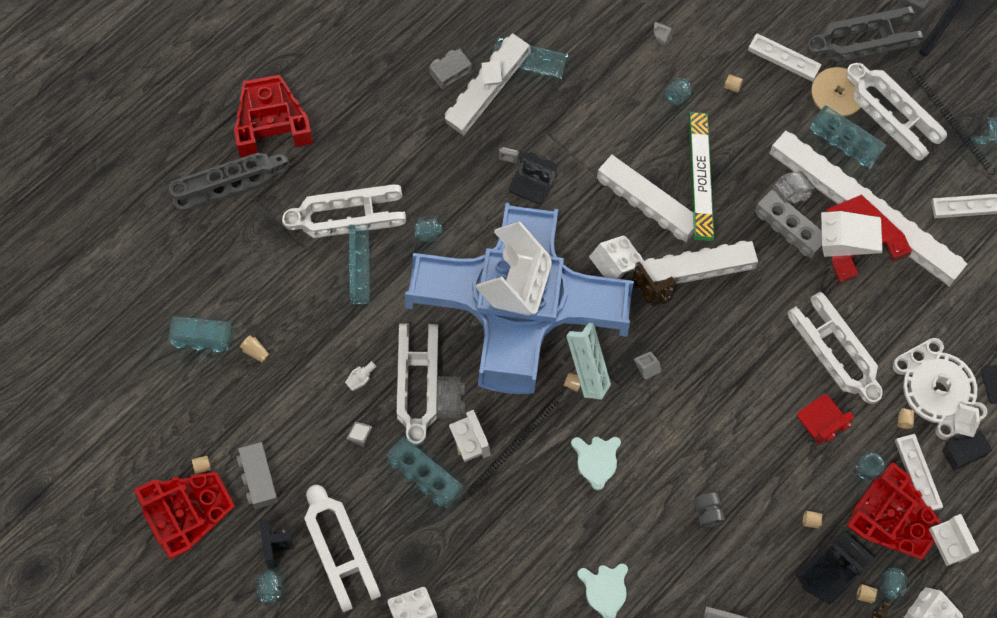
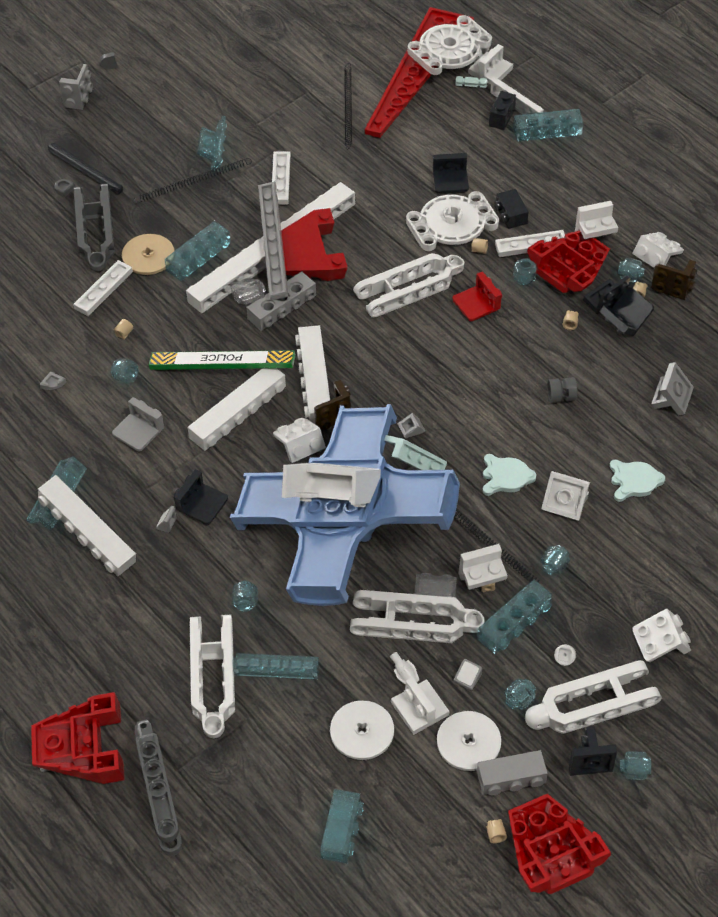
camera: 80 degrees left, 15 degrees down
tan cone [240,335,270,363] -> none
light grey brick [429,48,472,89] -> none
white panel [482,61,502,90] -> none
white slope [821,211,882,257] -> none
white piece [846,63,947,161] -> none
white panel [953,404,980,437] -> none
none -> light grey bracket [112,397,164,451]
none -> light grey tile [258,181,288,300]
none -> white piece [330,701,394,760]
none -> white bracket [391,677,449,735]
none -> white piece [437,711,501,771]
none -> clear light blue head [505,679,536,710]
none -> clear light blue head [540,545,570,575]
none -> white bracket [541,471,590,520]
none -> white tile [554,644,576,666]

